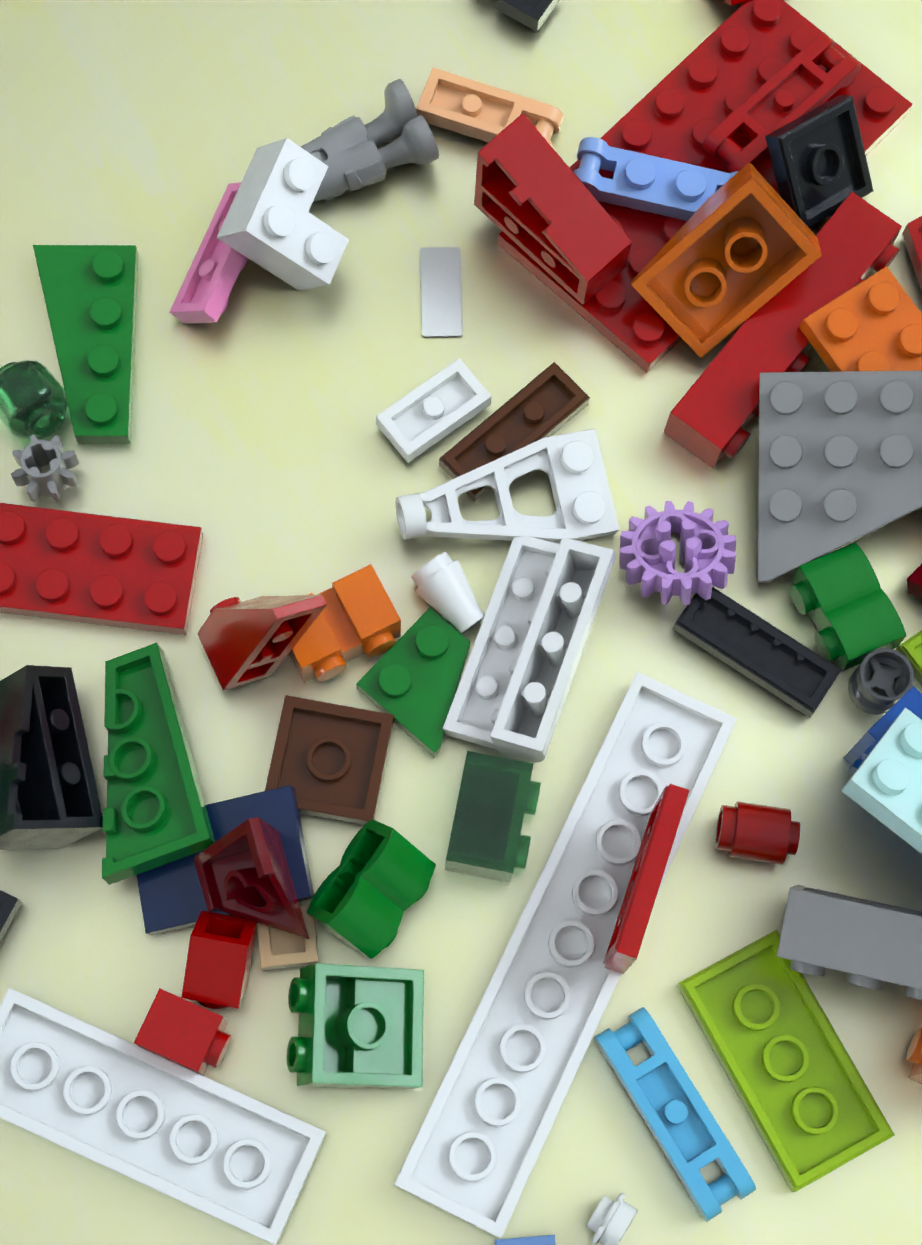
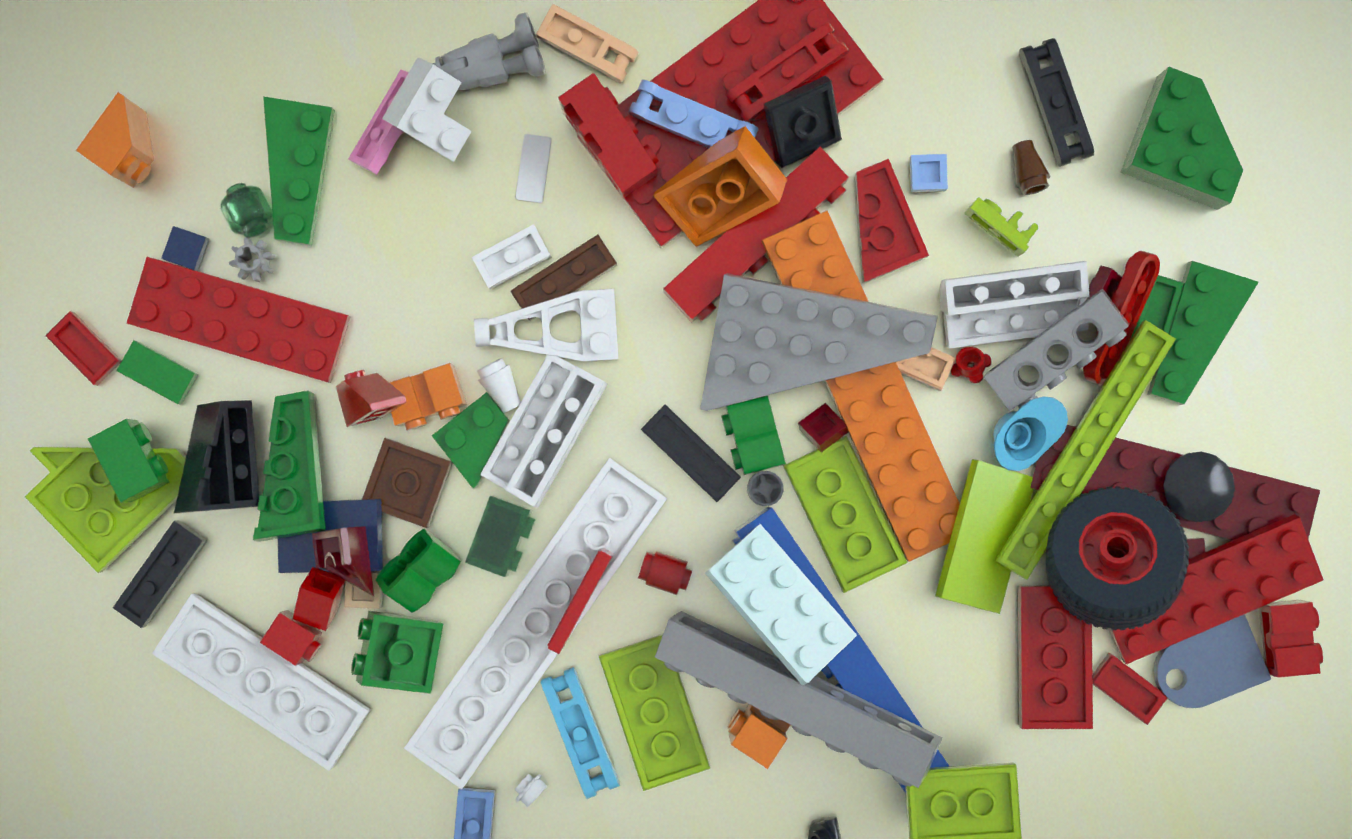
camera: 15 degrees right, 15 degrees up
lavender gear [619,501,736,606] -> none

